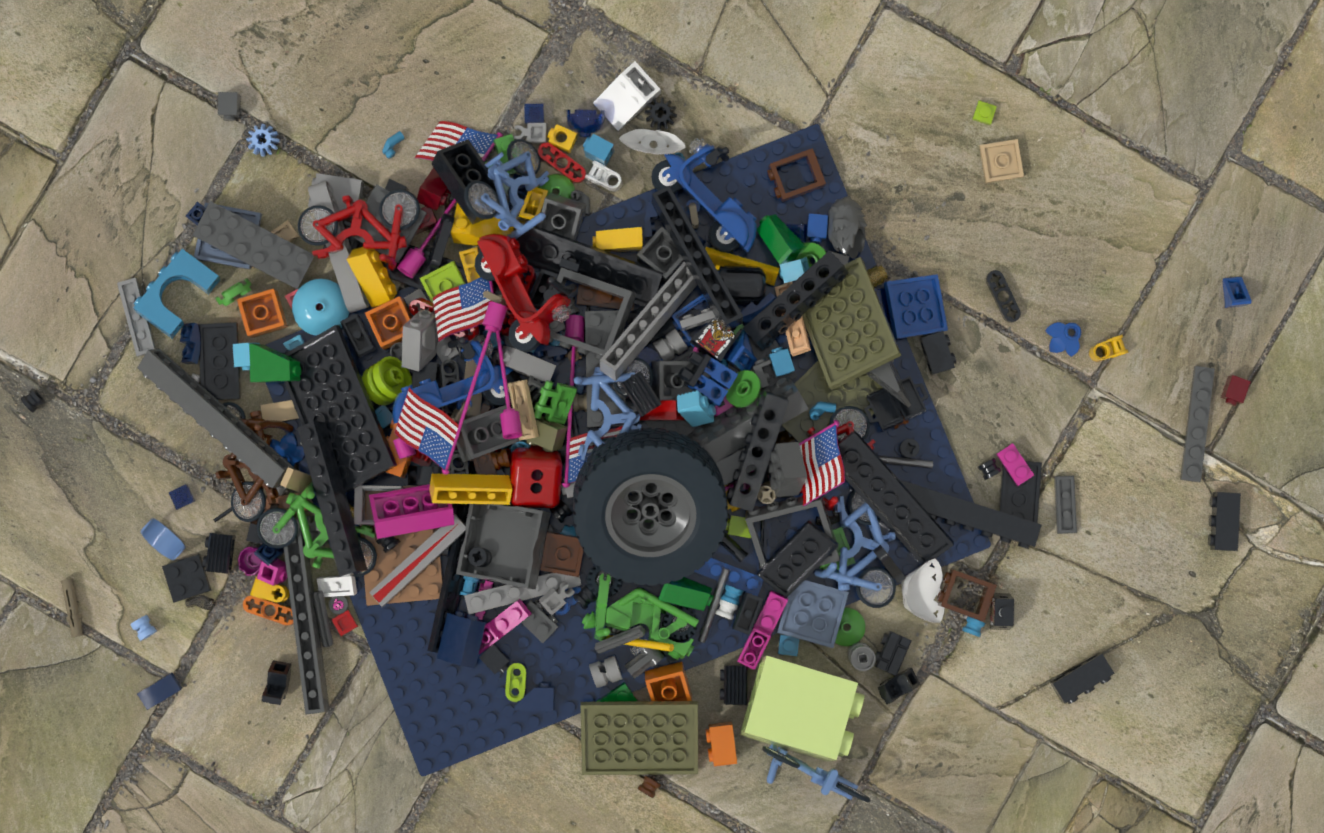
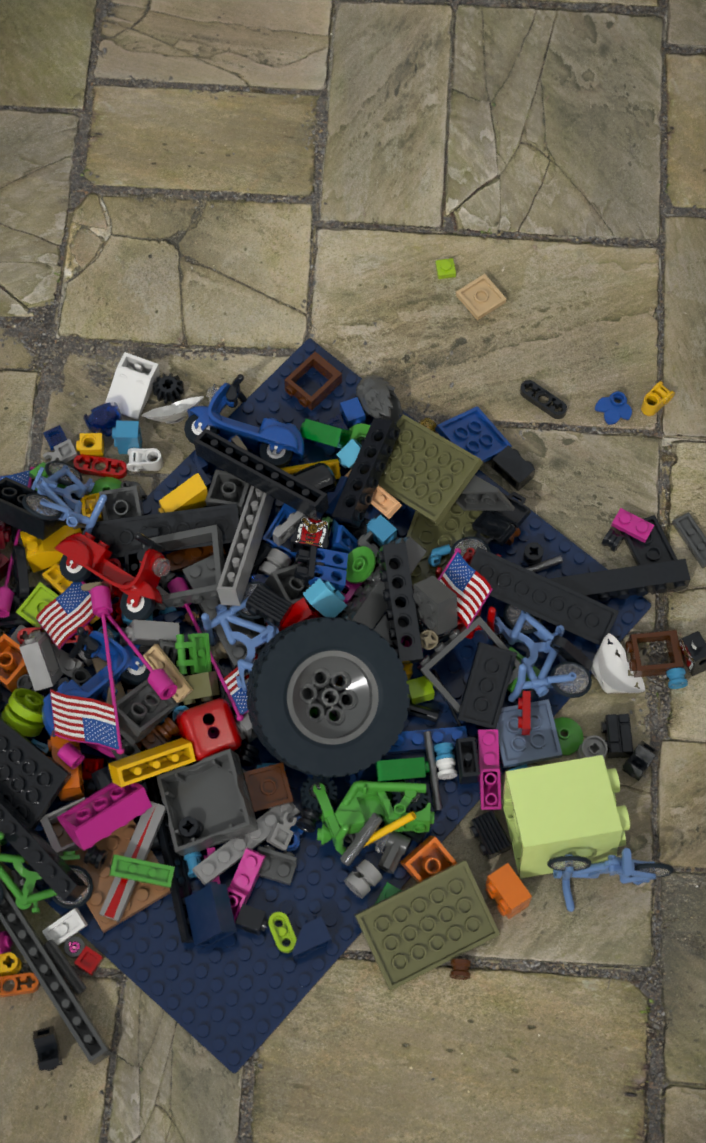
camera: 30 degrees left, 20 degrees down
none -> bright green plate [109,854,175,888]
none -> red plate [518,691,531,735]

